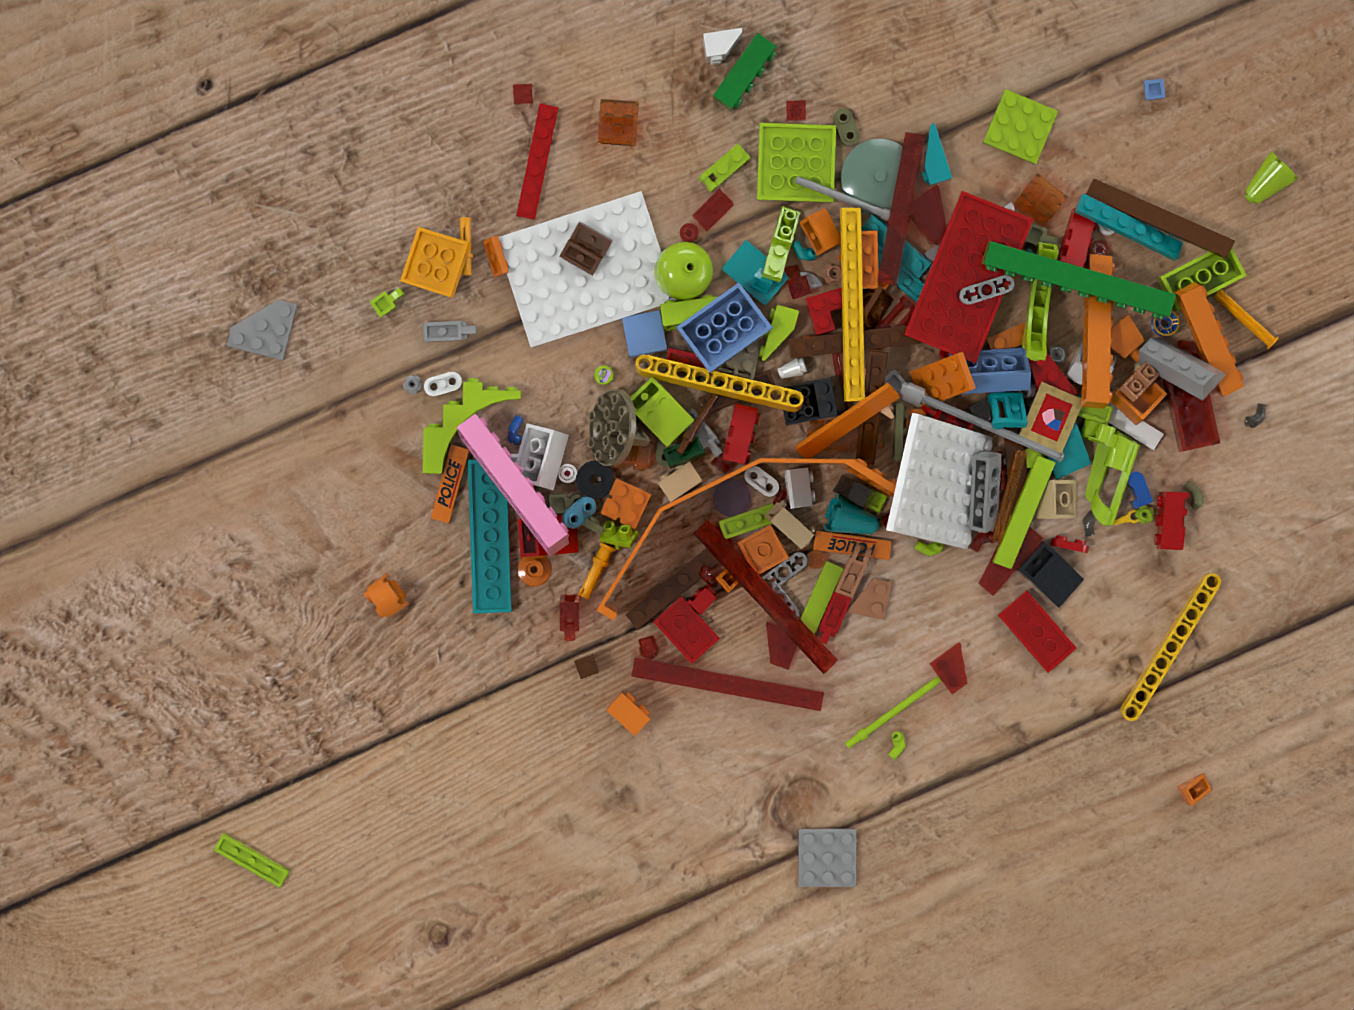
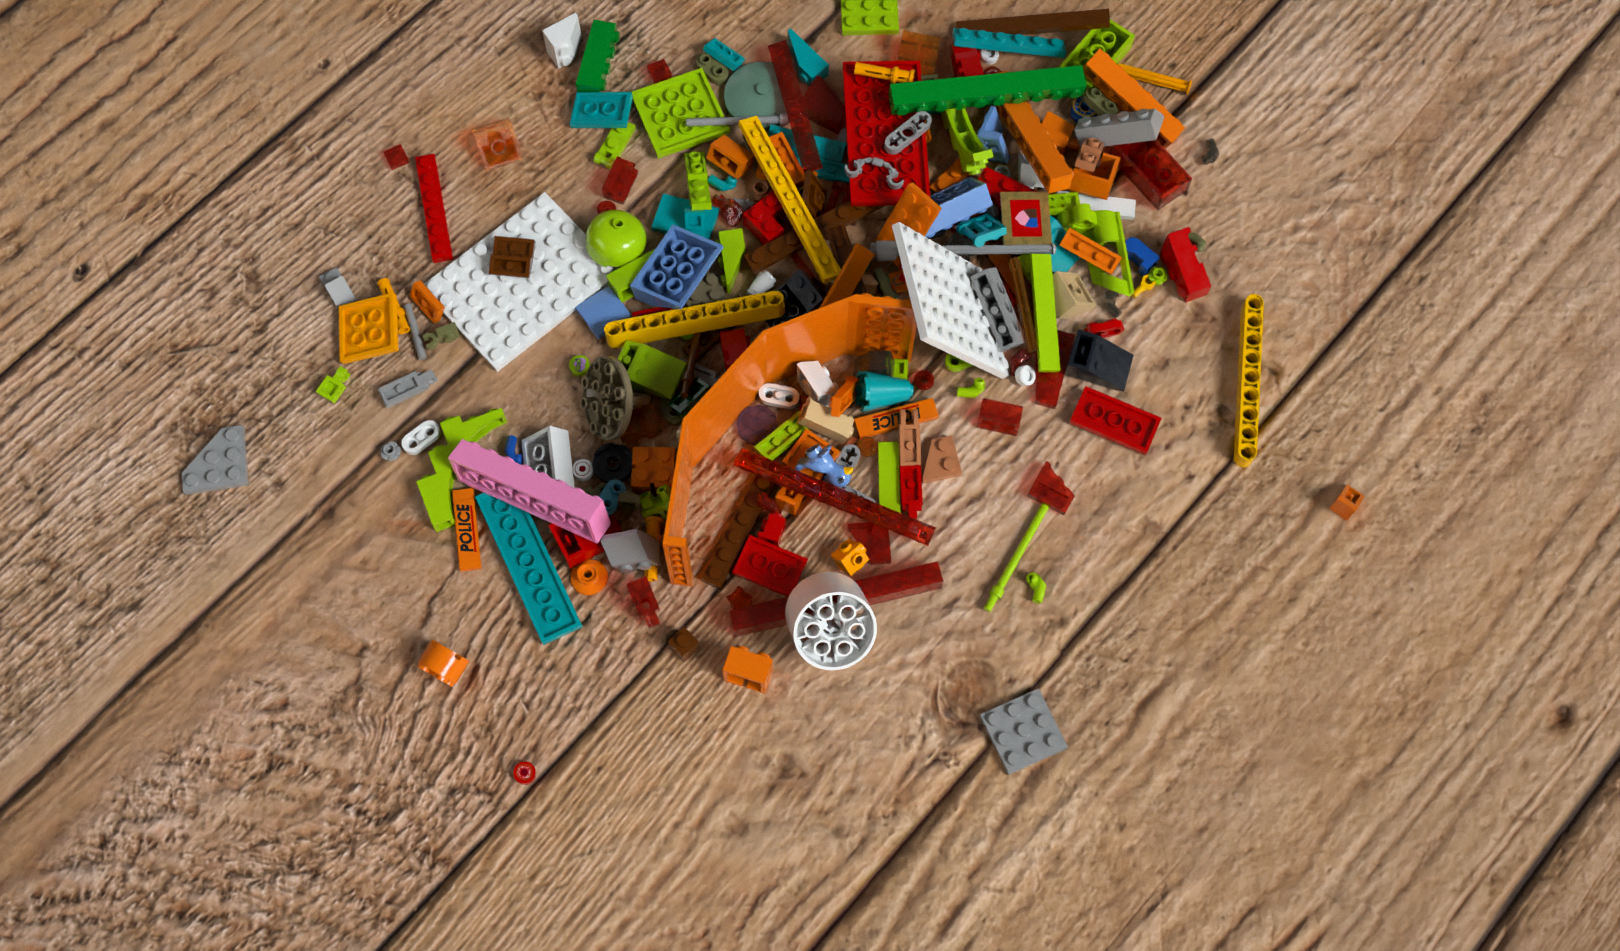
camera: 25 degrees left, 20 degrees down
none -> light grey slope [319,267,357,310]
none -> light grey bar [403,304,427,360]
none -> olive plate [423,322,461,350]
none -> red tile [513,761,536,785]
none -> teal tile [569,92,633,128]
none -> light grey slope [600,529,659,573]
none -> teal plate [703,38,745,71]
none -> white wheel [785,572,877,670]
none -> medium blue animal [795,444,853,487]
none -> orange plate [829,376,858,418]
none -> light orange brick [830,539,869,576]
none -> light grey piece [844,157,904,190]
none -> light orange pin [854,62,915,84]
none -> clear red hinge [976,398,1023,436]
none -> medium blue bracket [977,106,1010,164]
none -> white tile [1015,365,1036,386]
none -> orange plate [1059,227,1122,275]
none -> olive plate [1083,88,1118,116]

